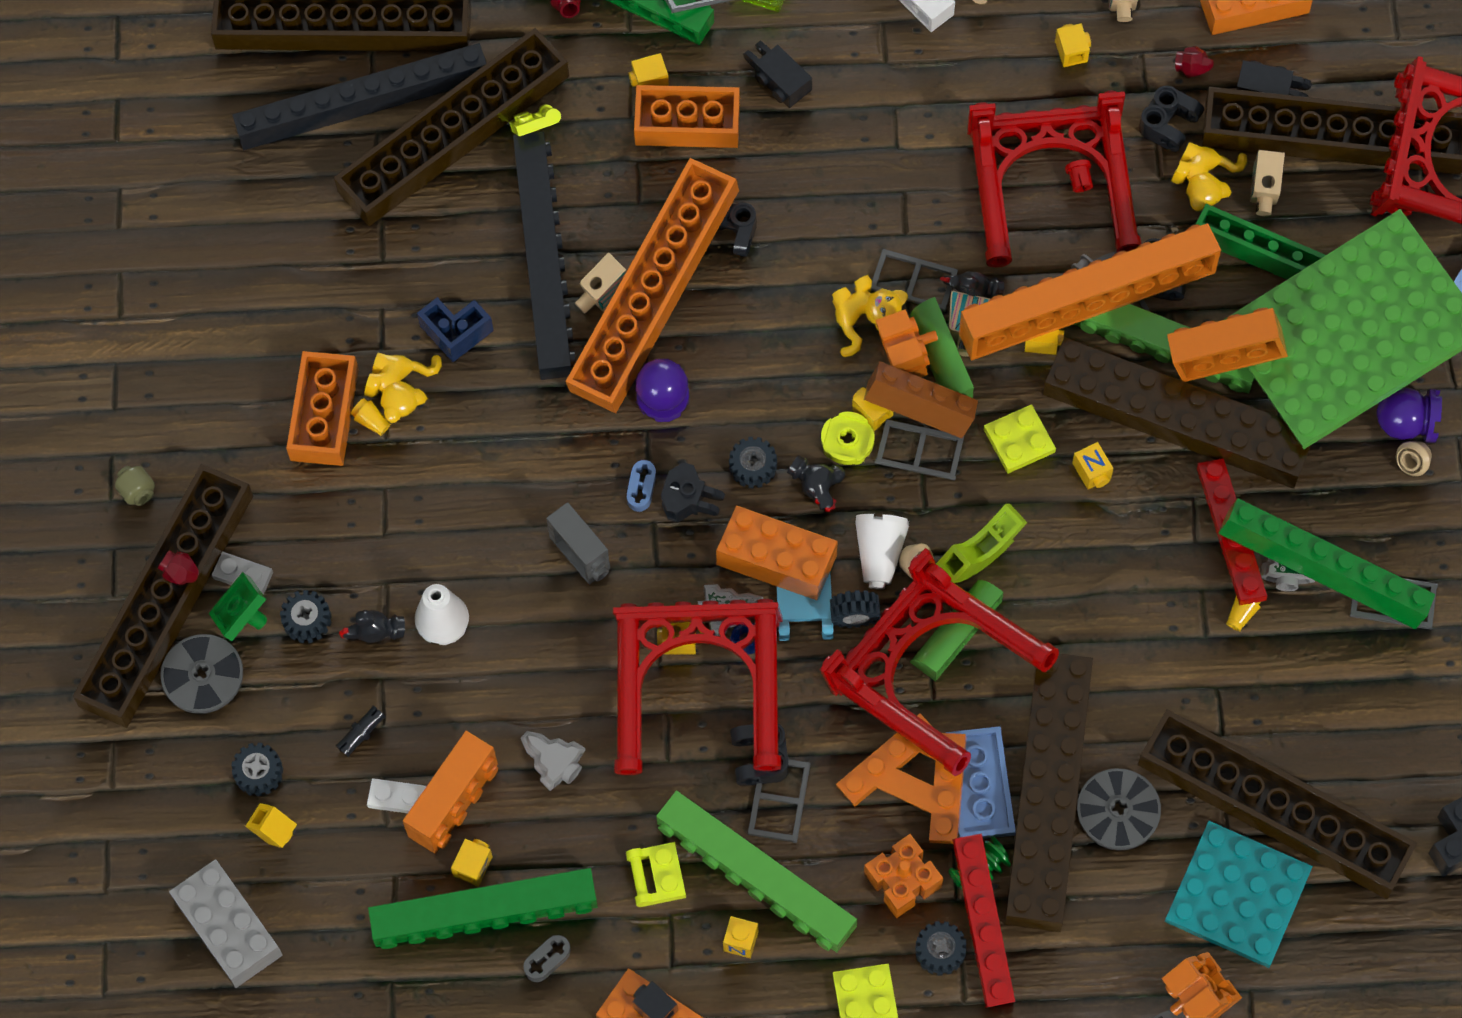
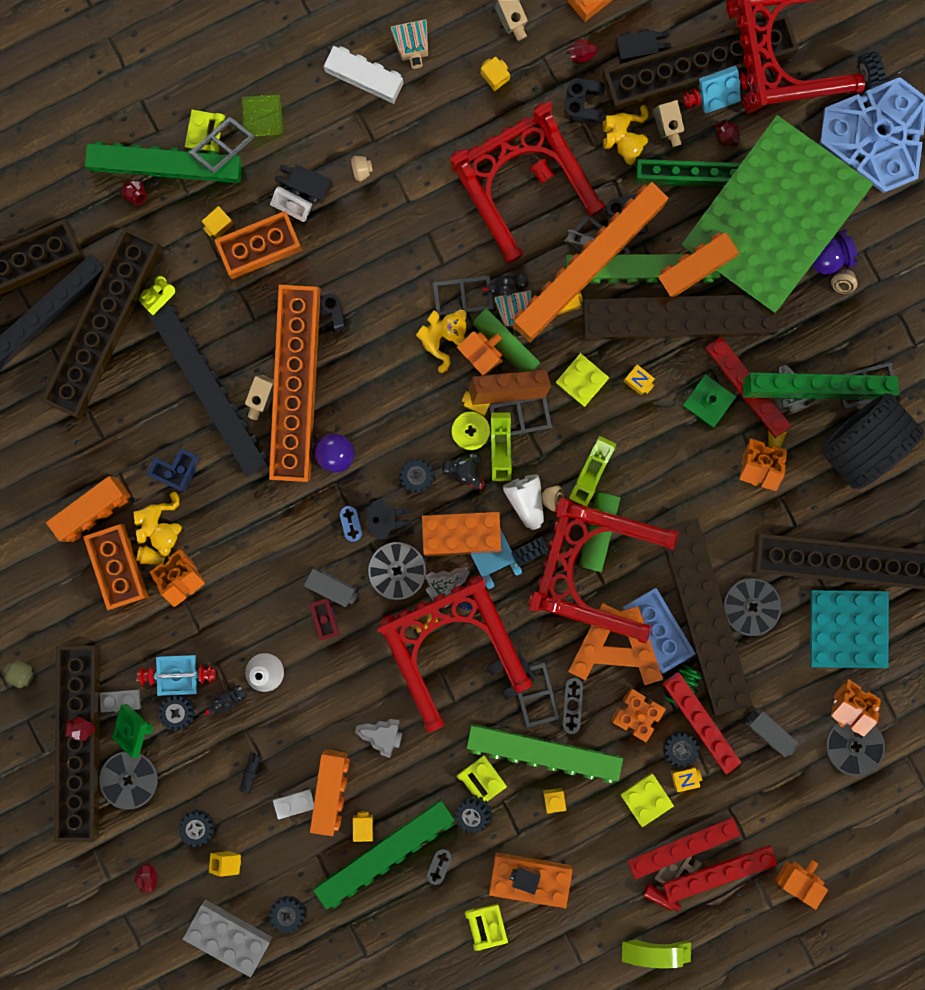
camera: 30 degrees left, 20 degrees up
none -> orange brick [46,476,131,542]
none -> dark red rock [134,863,159,893]
none -> medium azure plate [137,655,216,696]
none -> orange brick [150,549,205,607]
none -> black wheel [269,896,305,934]
none -> white plate [270,186,312,222]
none -> dark red brick [309,598,340,641]
none -> tan cone [351,155,373,182]
none -> light grey piece [368,542,426,600]
none -> black wheel [455,795,493,834]
none -> lime arch [491,412,512,481]
none -> dark grey beam [562,677,583,734]
none -> yellow brick [671,765,702,792]
none -> medium azure plate [682,66,749,114]
none -> green tile [682,375,736,428]
none -> dark red rock [715,119,740,147]
none -> orange brick [739,438,787,491]
none -> dark grey window [743,707,798,757]
none -> black tyre [821,393,924,489]

